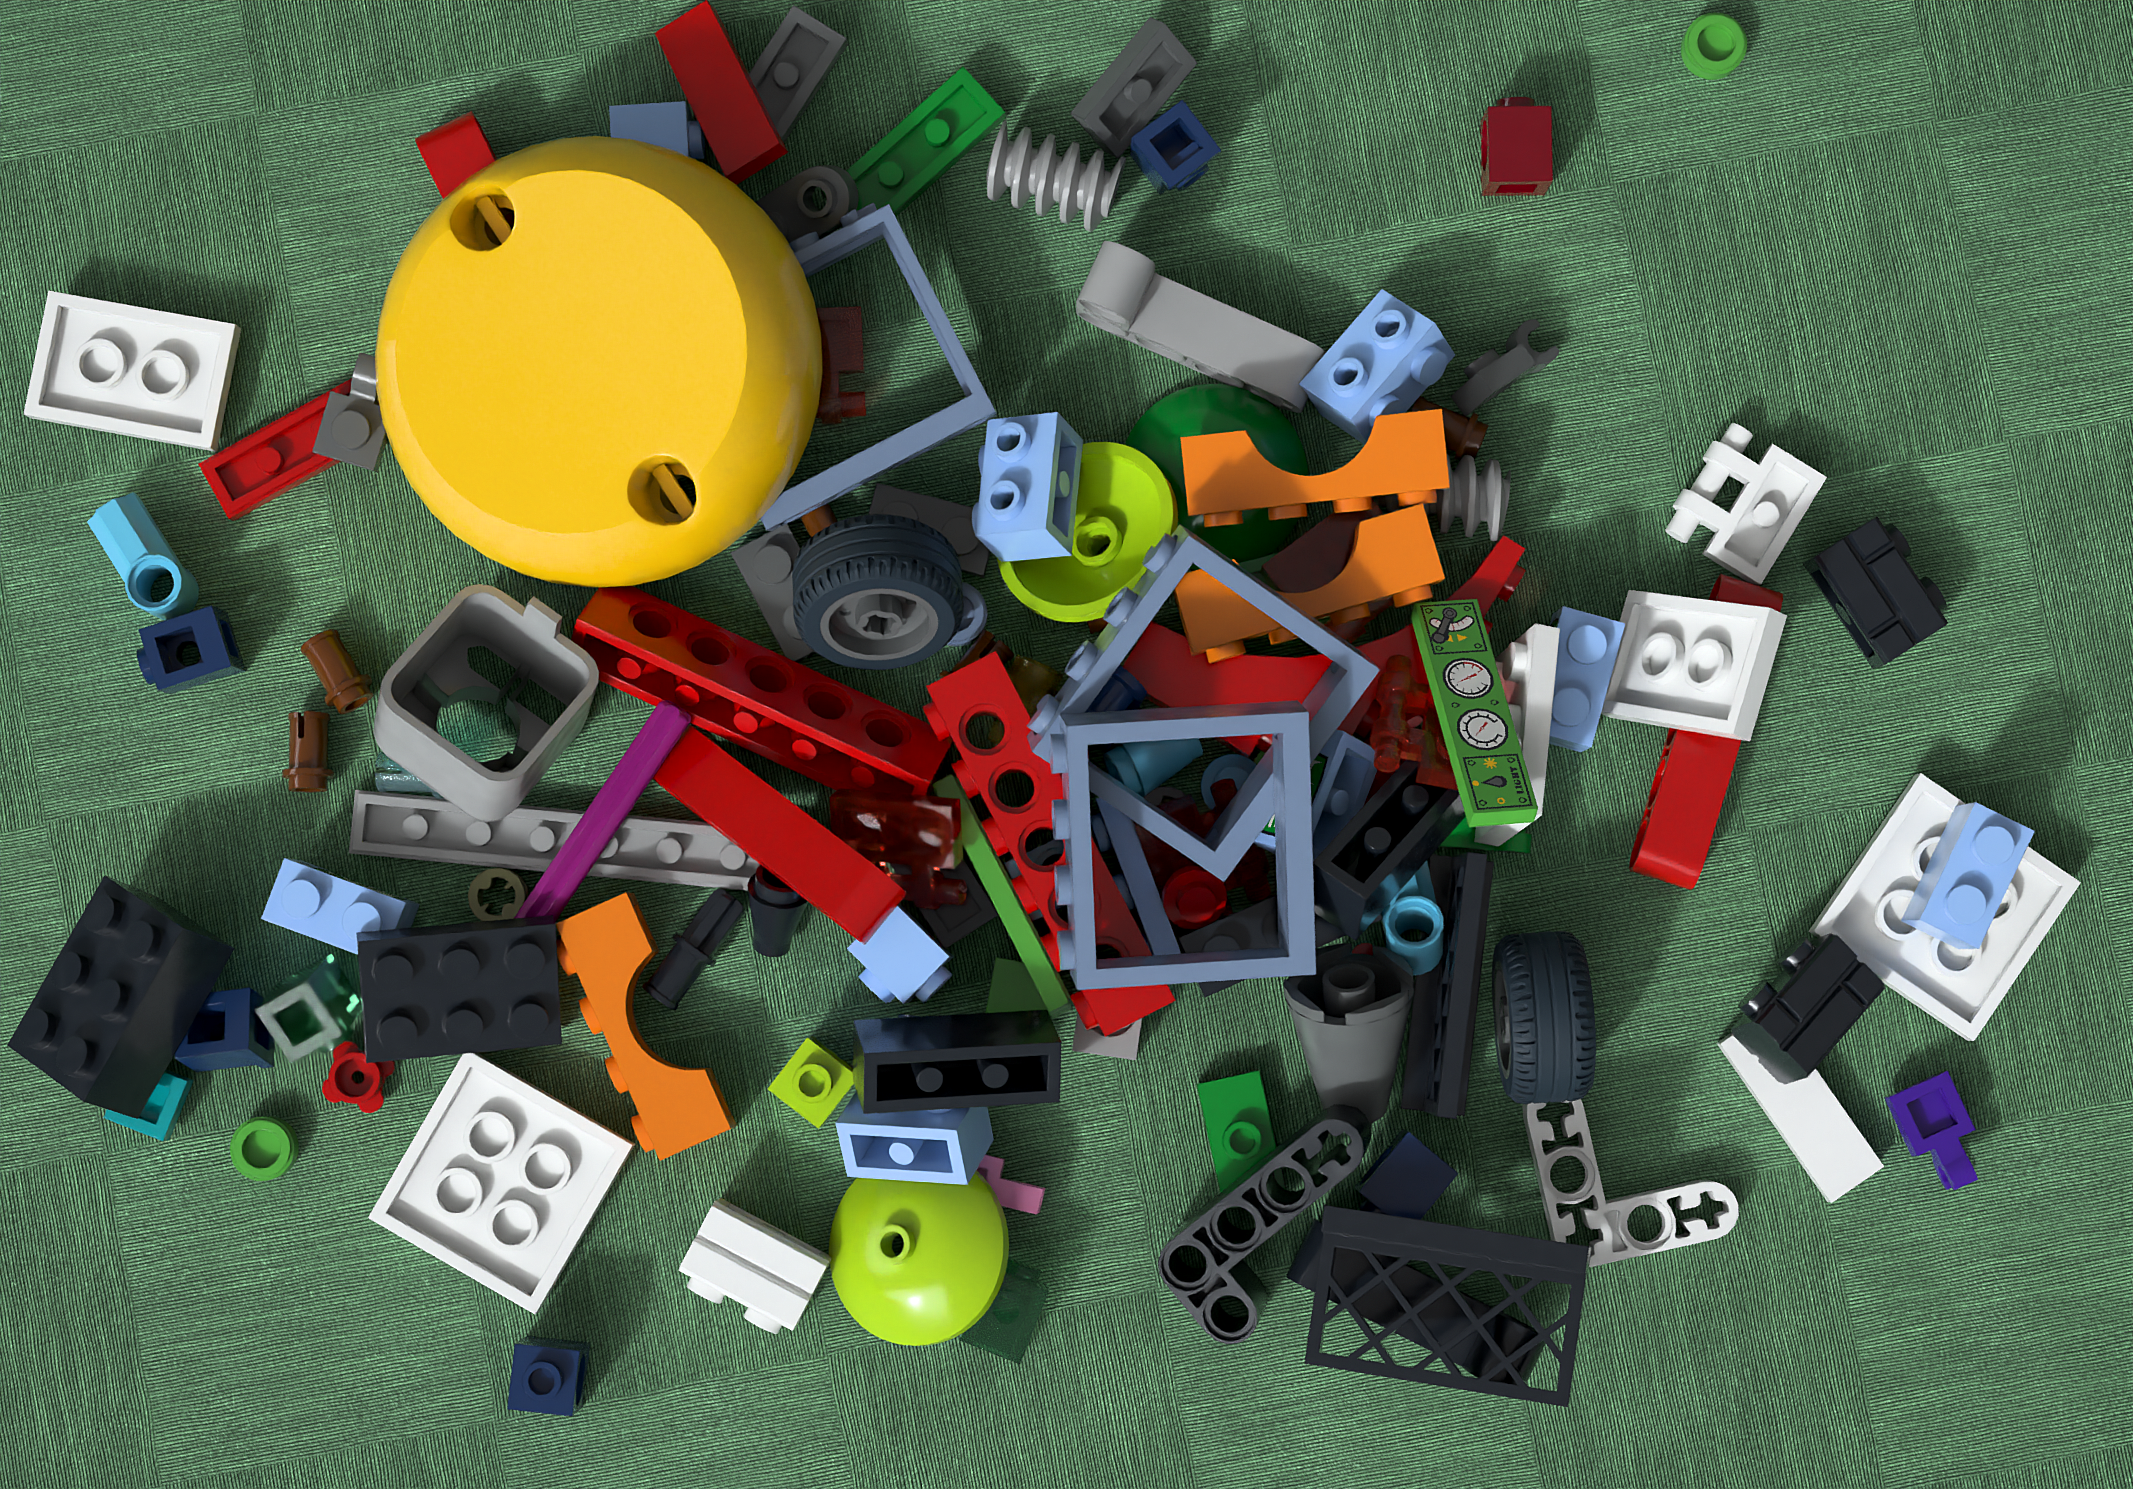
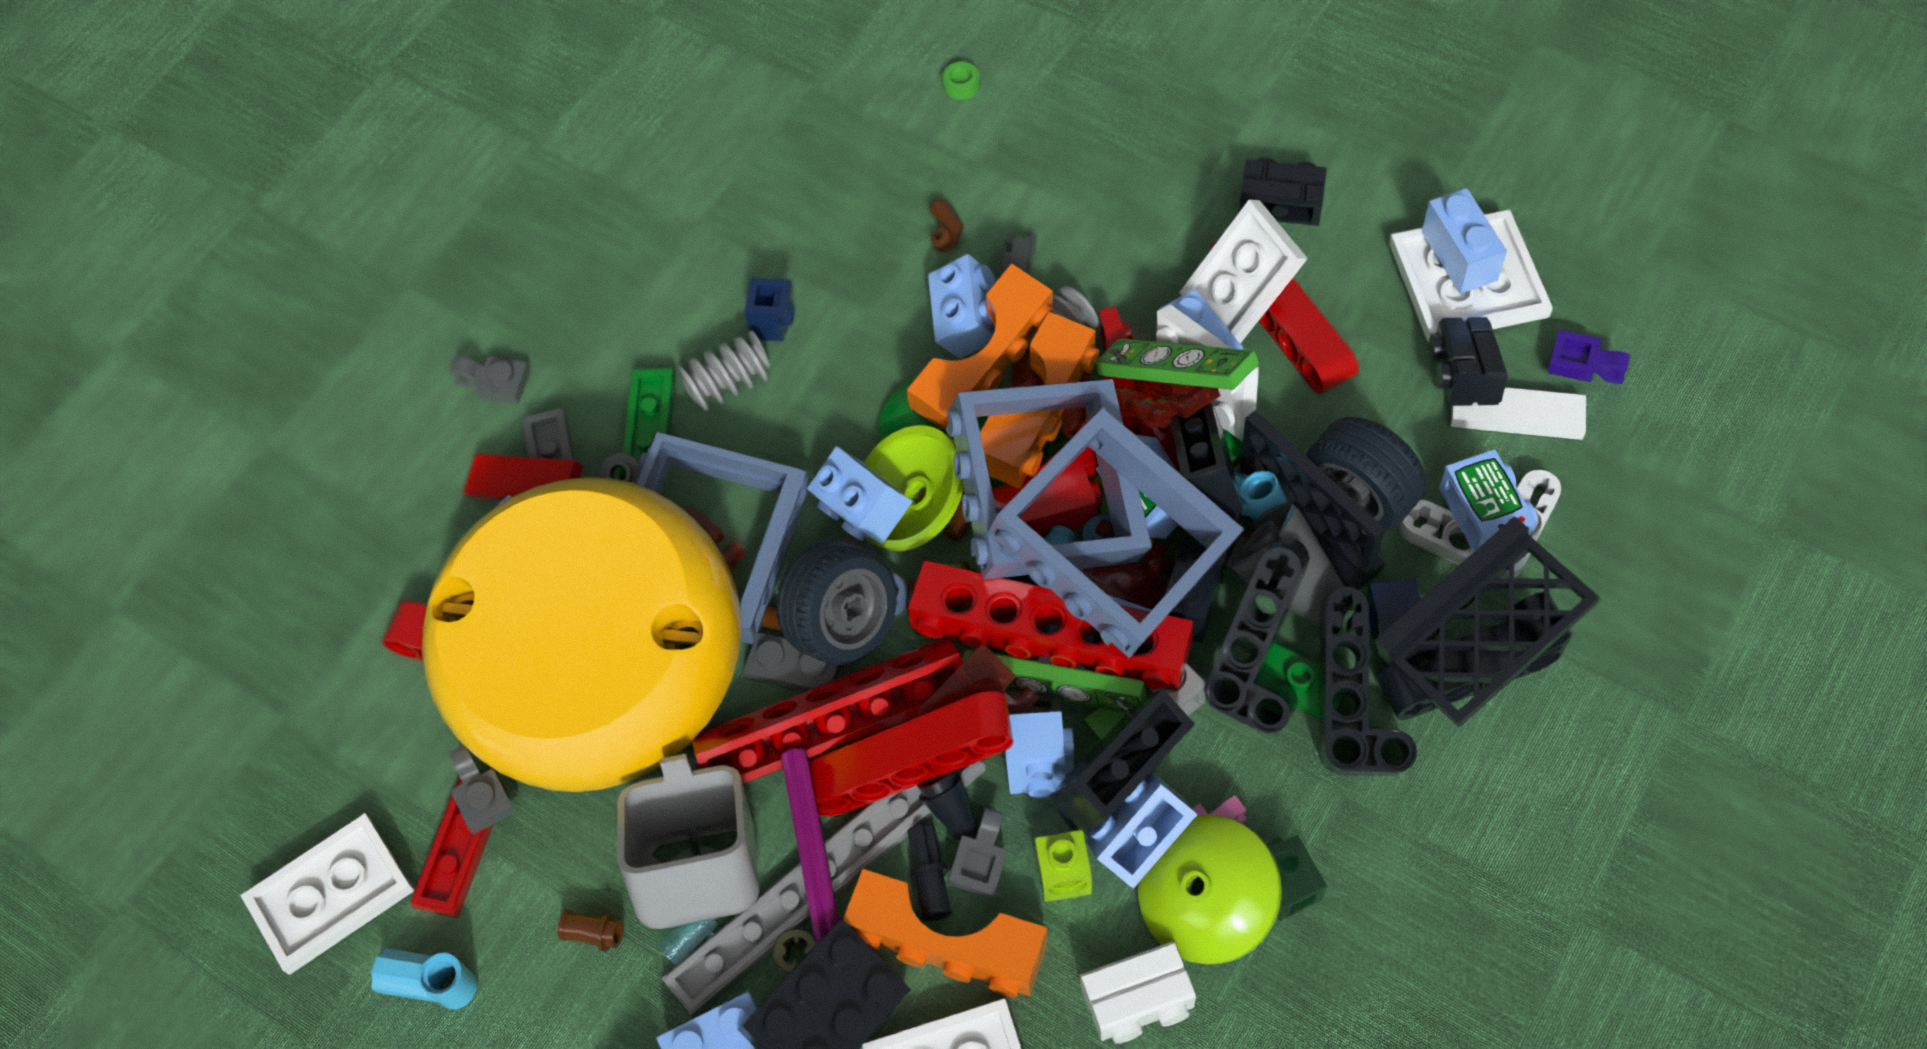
camera: 40 degrees left, 25 degrees down
dark blue brick [136,605,246,694] -> none
reddish brown pin [282,711,334,793] -> none
dark grey plate [1070,17,1197,159] -> none
light grey beam [1076,241,1326,413] -> none
red plate [1162,866,1227,929] -> none
dark red brick [1480,97,1553,196] -> none
white plate [1665,423,1827,586] -> none
none -> reddish brown arm [930,199,964,252]
none -> dark grey plate [946,808,1008,899]
none -> black beam [1205,537,1310,733]
none -> brick [1439,450,1537,552]

